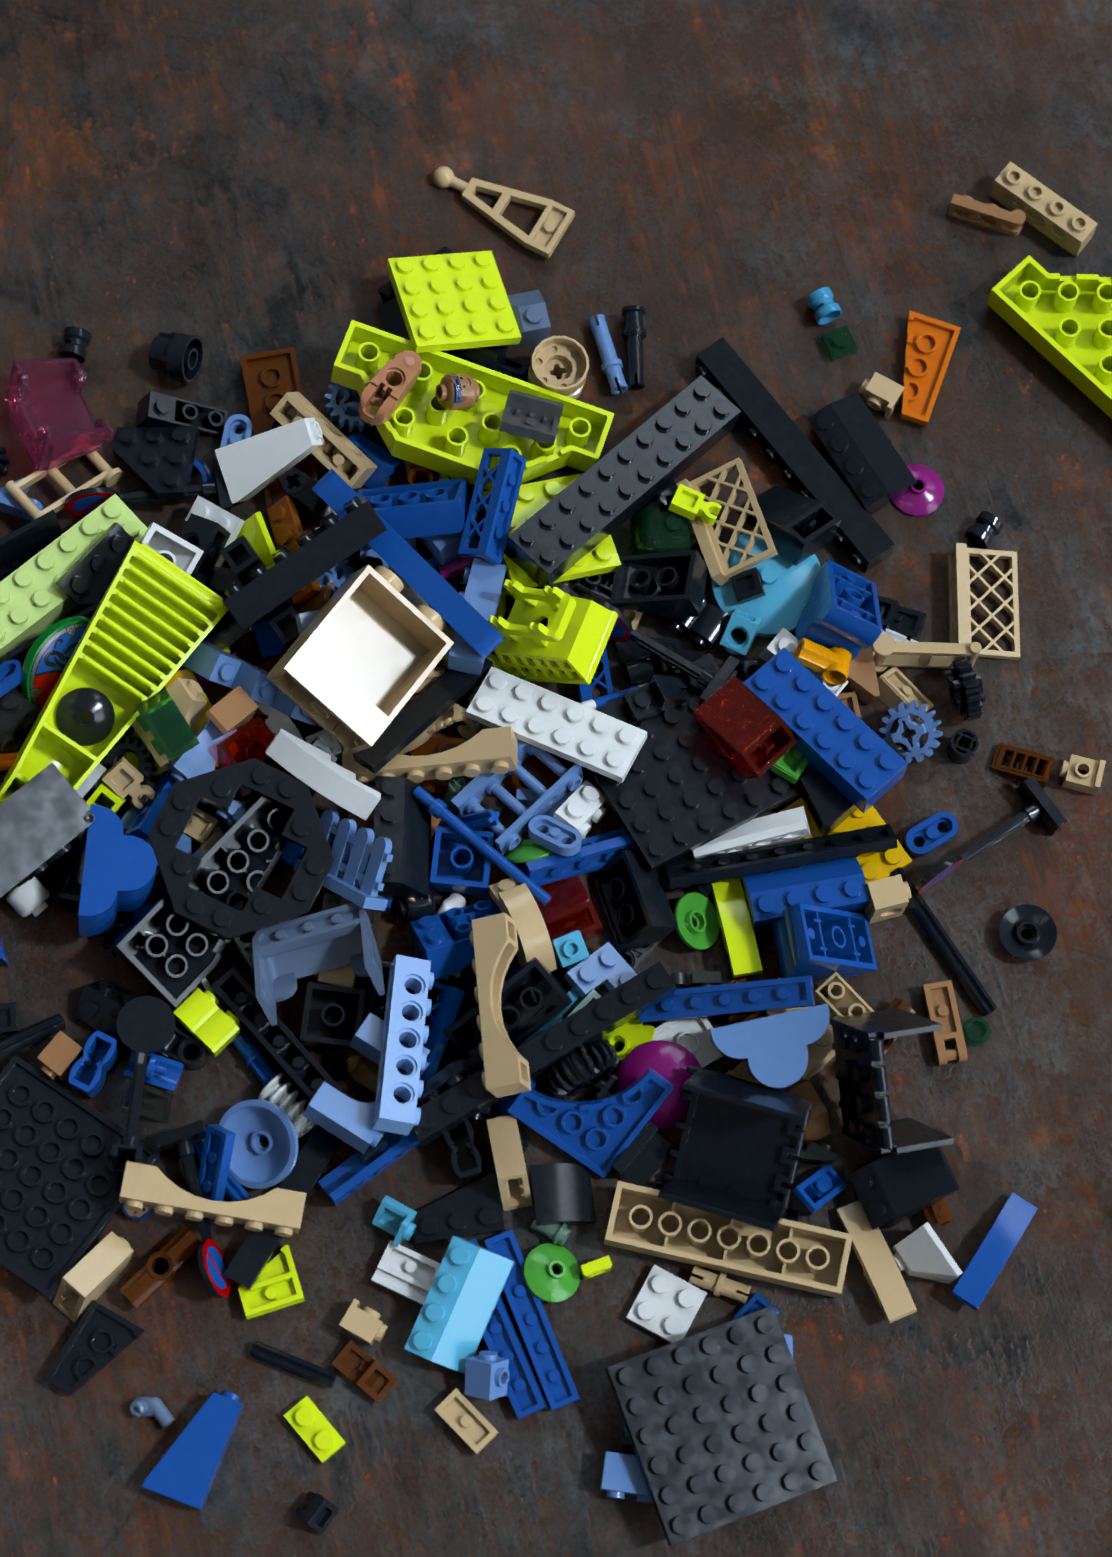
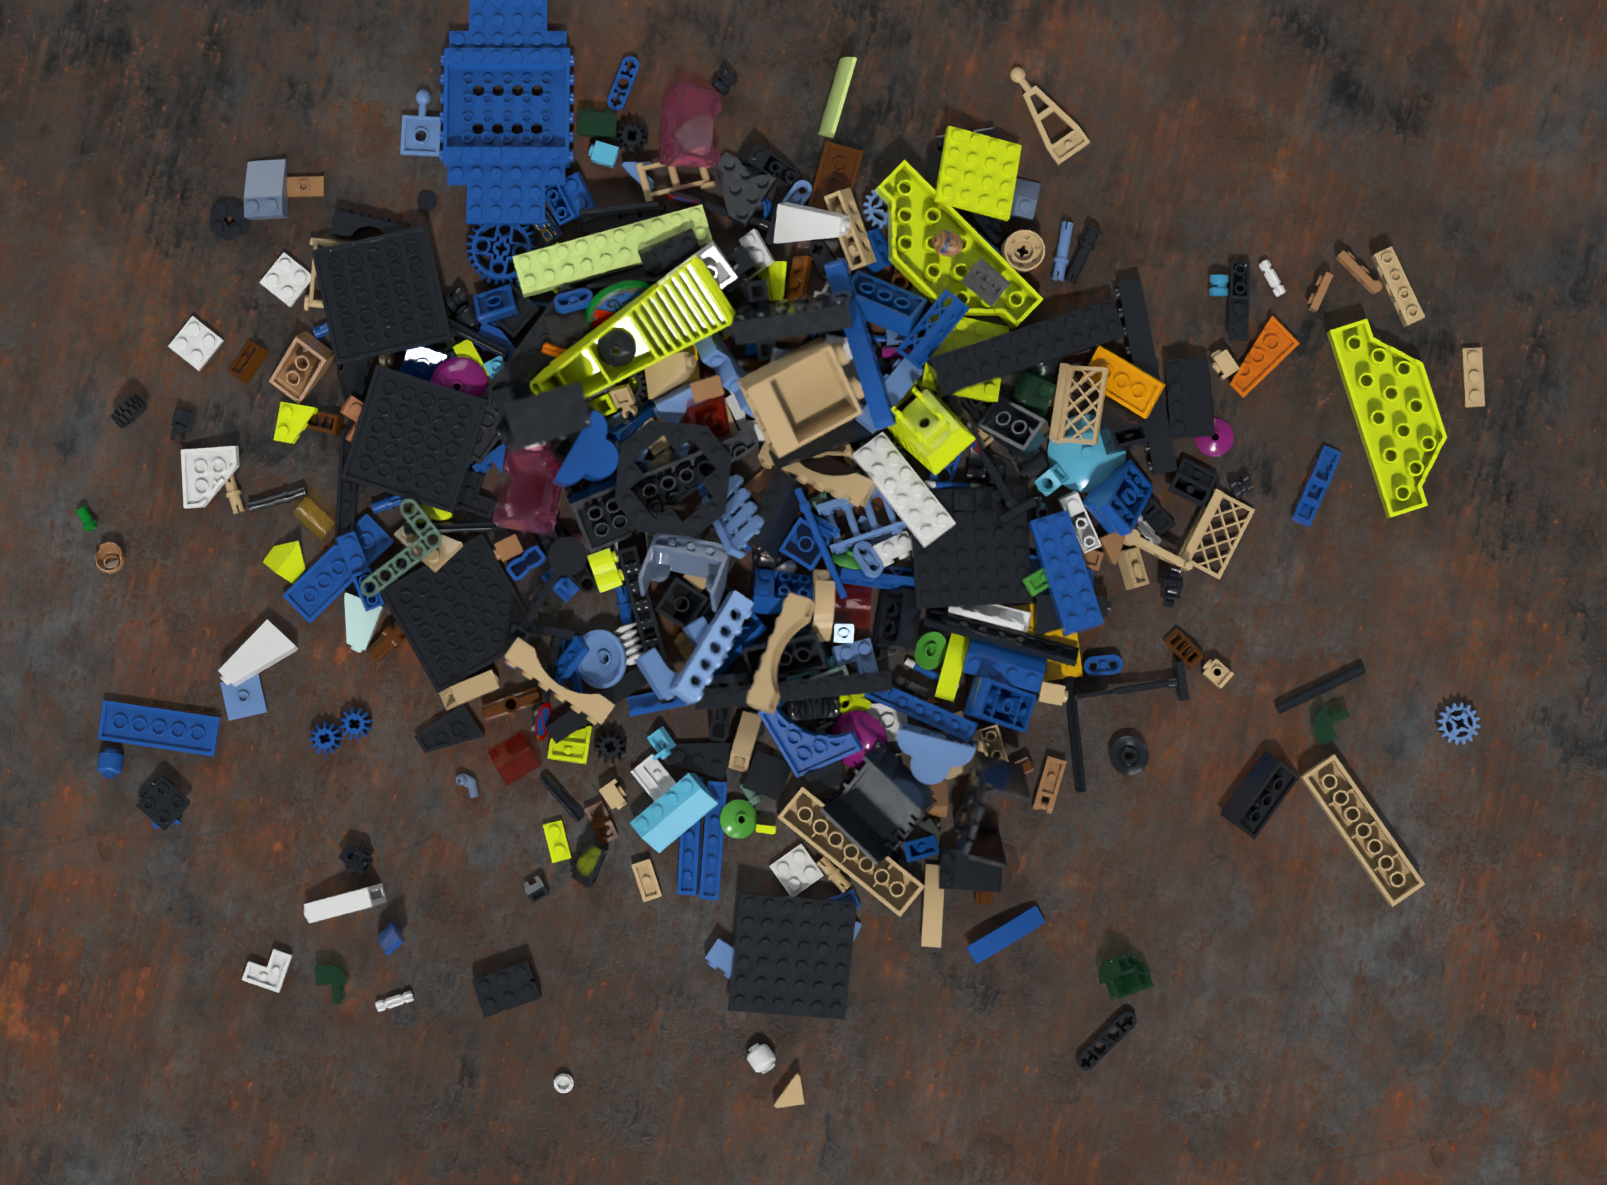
camera: 30 degrees right, 15 degrees up
clear green brick [135,688,200,762] -> none
blue slope [142,1390,244,1511] -> none
black piece [149,332,204,382] -> none
white slope [265,728,381,821] -> none
nougat piece [359,351,422,425] -> none
medium blue brick [464,1351,510,1401] -> none
neon yellow plate [668,484,722,526] -> none
clear red slope [693,676,799,779] -> none
black tile [730,567,766,604] -> none
light orange piece [793,637,852,685] -> none
clear green plate [821,325,858,362] -> none
medium blue gear [879,700,943,763] -> none
white slope [891,1222,963,1284] -> none
black wheel [946,729,979,764] -> none
clear green plate [962,1017,991,1046] -> none
none -> clear red slope [488,732,542,786]
none -> clear pink windscreen [493,450,562,534]
none -> black slope [570,840,609,889]
none -> black gear [594,730,627,764]
none -> yellowish green slope [818,57,857,139]
none -> blue bar [904,658,960,689]
none -> light orange plate [1081,345,1166,419]
none -> black brick [1168,458,1219,508]
none -> black slope [1227,261,1250,341]
none -> white axle [1259,260,1286,297]
none -> blue slope [1291,445,1342,527]
none -> medium nougat plate [1307,272,1333,312]

